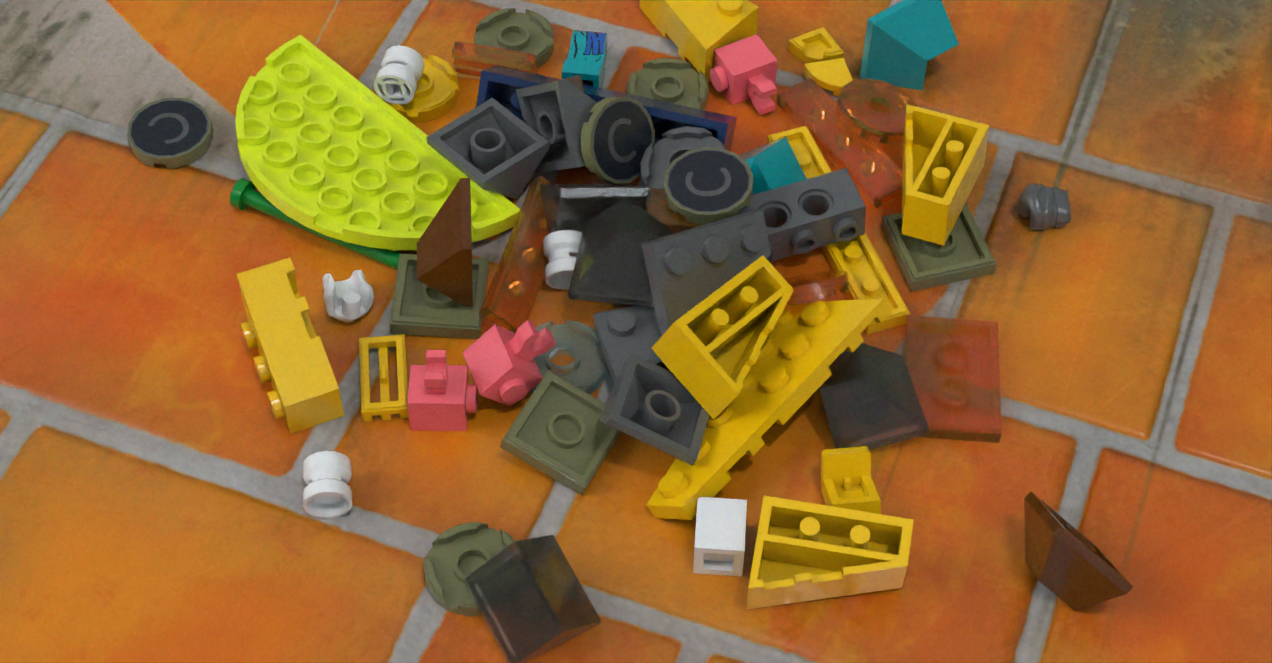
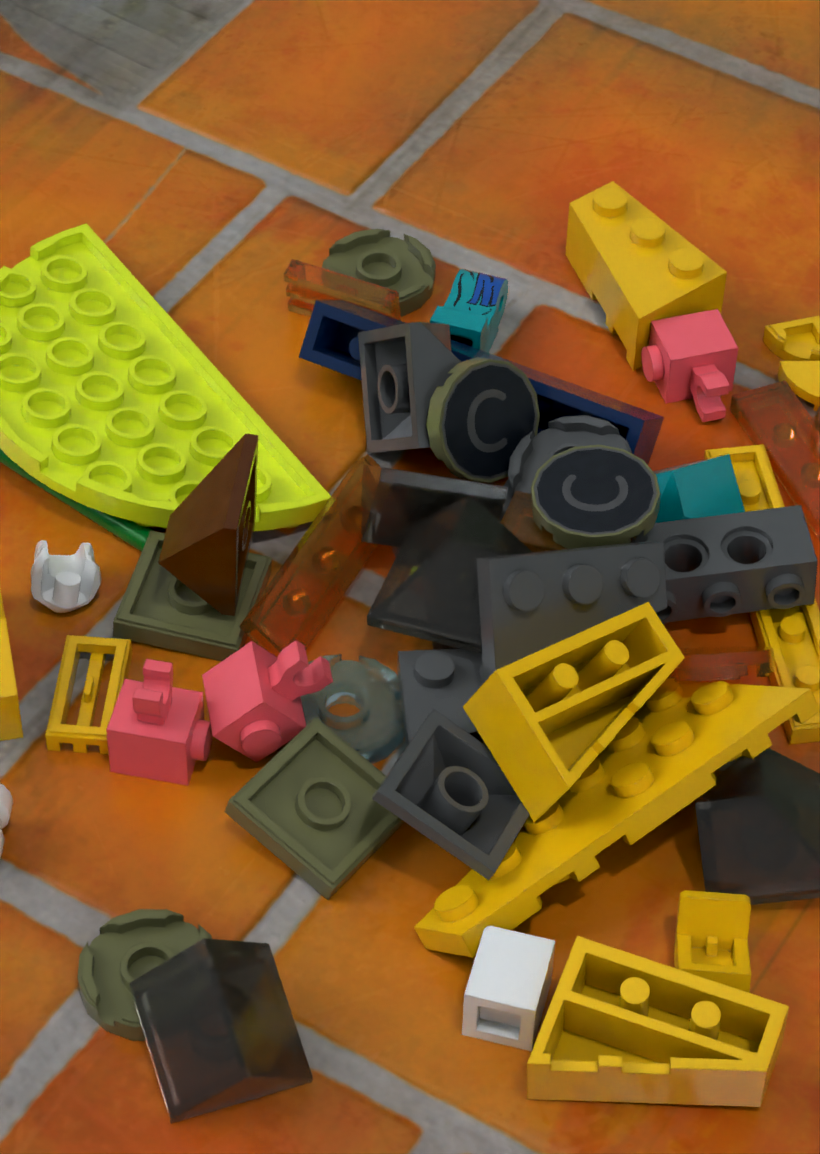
camera: 10 degrees right, 5 degrees down
white wheel [373,45,425,105] -> none
yellow tile [381,54,459,123] -> none
dark grey slope [426,98,549,199] -> none
white wheel [543,230,590,290] -> none
olive tile [626,58,709,110] -> none

